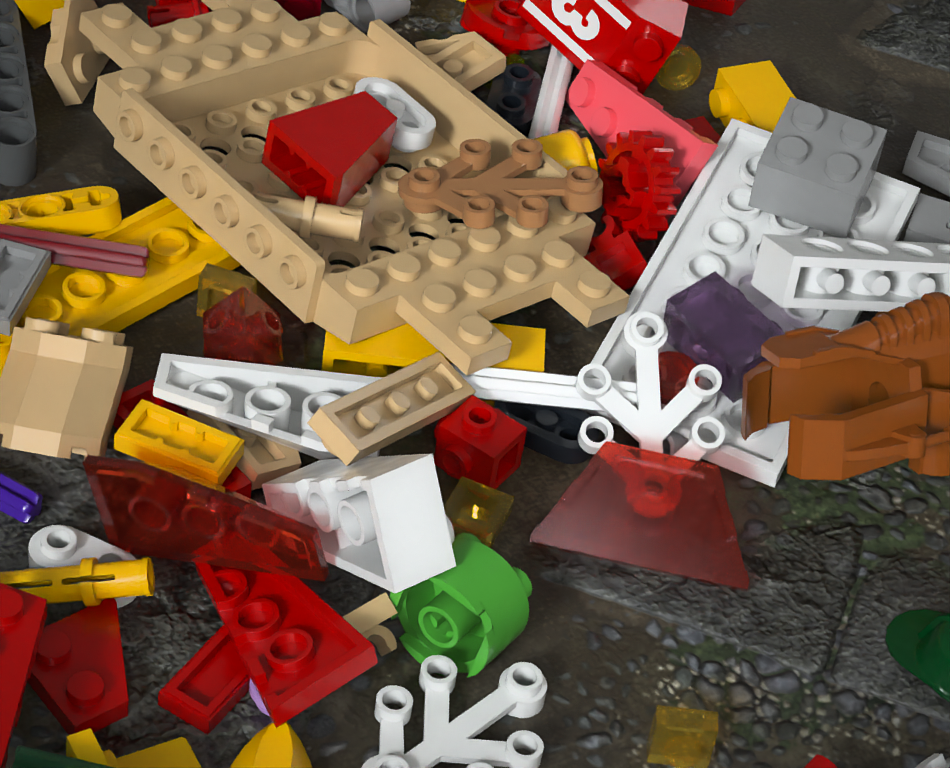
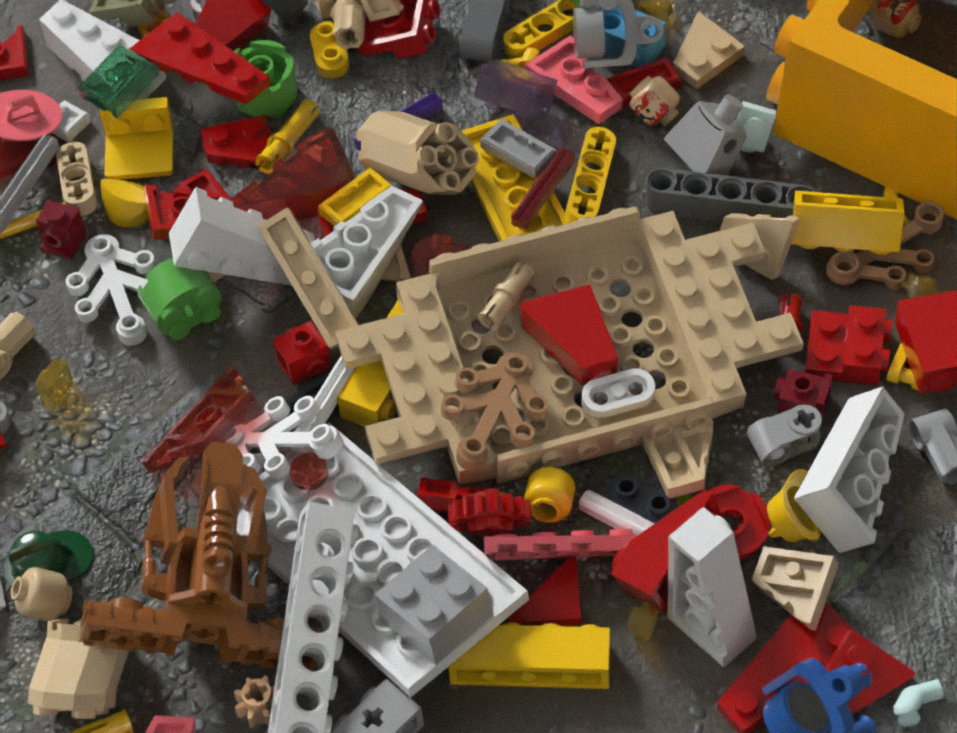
camera: 125 degrees right, 10 degrees up
clear yellow plate [444,477,514,548] -> none
clear purple brick [663,271,785,403] -> none

